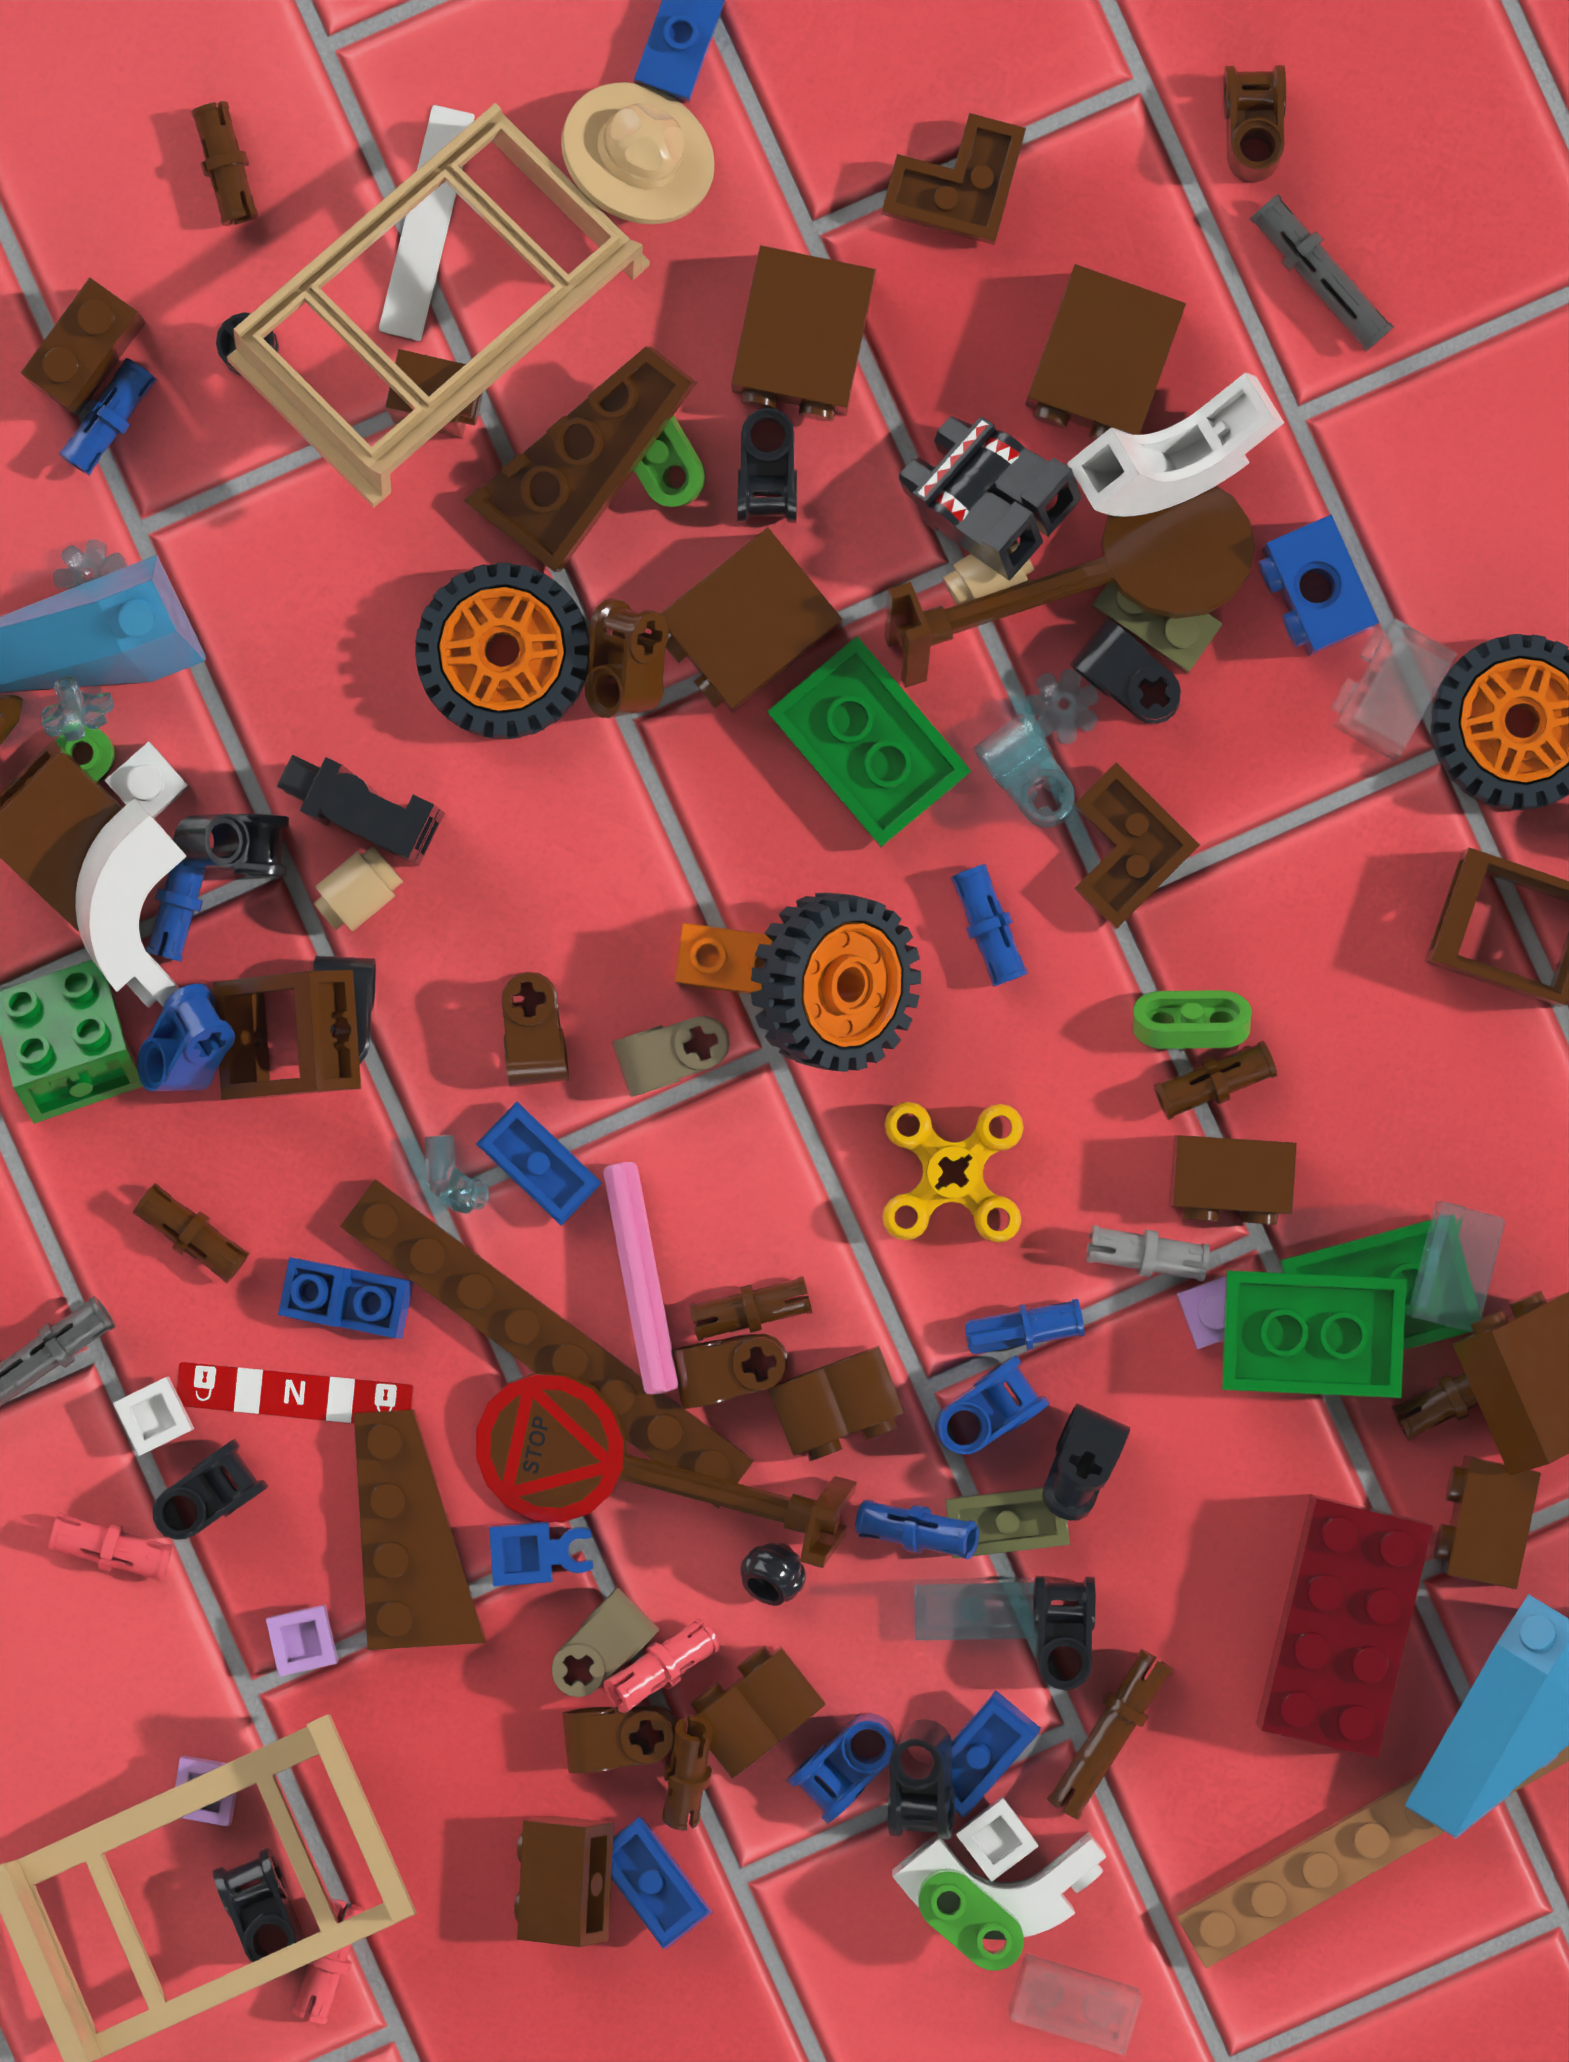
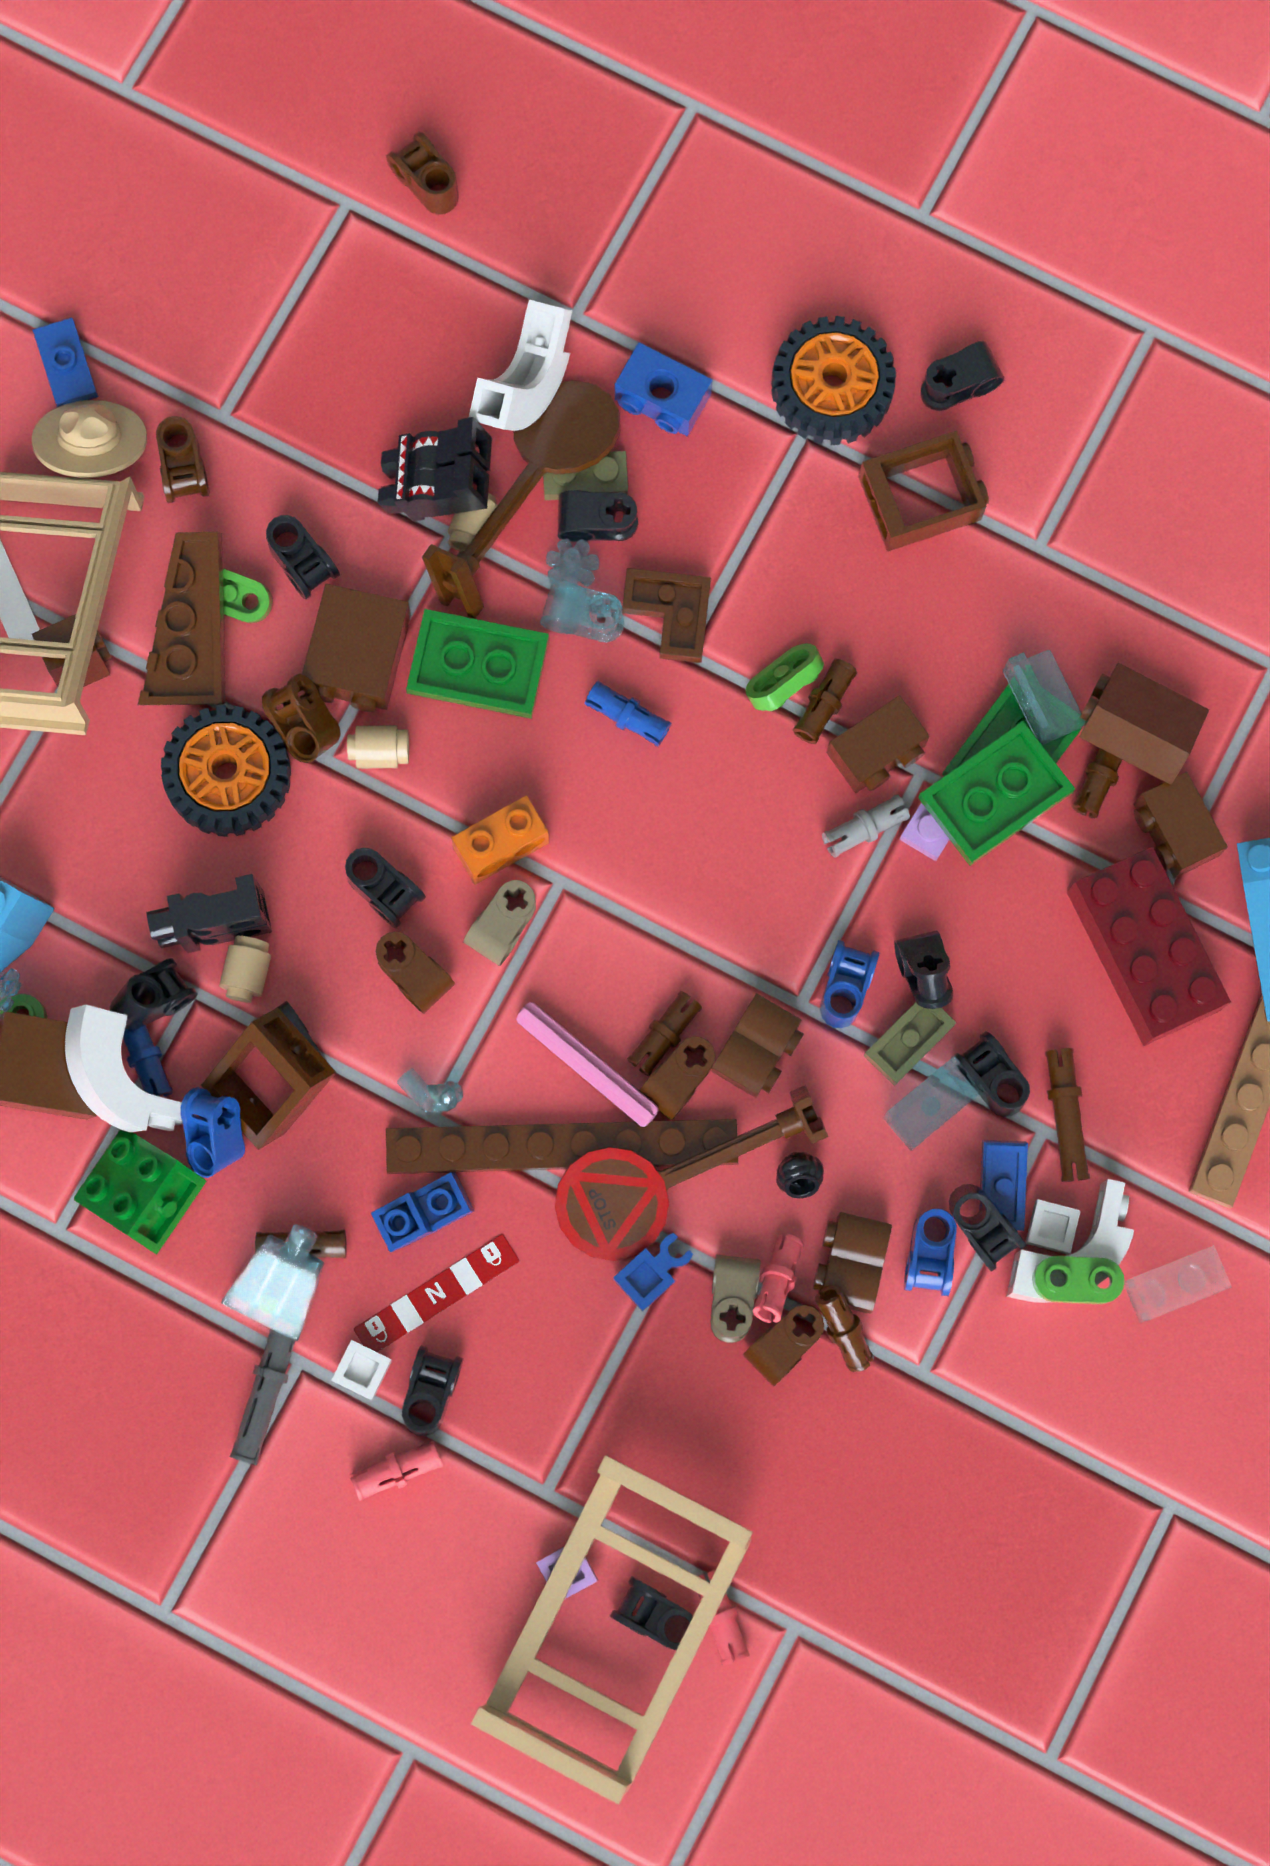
camera: 50 degrees left, 10 degrees down
white plate [105,741,190,818] -> none
lavender plate [266,1604,338,1677] -> none
reddish brown wing [354,1409,487,1650] -> none
blue plate [476,1101,602,1226] -> none
reddish brown brick [514,1816,614,1947] -> none
blue plate [611,1817,713,1949] -> none
reddish brown brick [731,245,876,422] -> none
wheel [751,892,921,1072] -> none
blue pin [855,1499,979,1559] -> none
reddish brown plate [881,113,1026,245] -> none
yellow gear [882,1101,1024,1243] -> none
blue axle [965,1299,1085,1354] -> none
reddish brown brick [1025,264,1186,440] -> none
dark grey pin [1250,194,1394,352] -> none
clear piece [1331,619,1458,761] -> none
none -> reddish brown piece [156,416,209,503]
none -> clear light blue torso [221,1225,324,1341]
none -> black piece [345,848,426,929]
none -> tan brick [347,725,409,769]

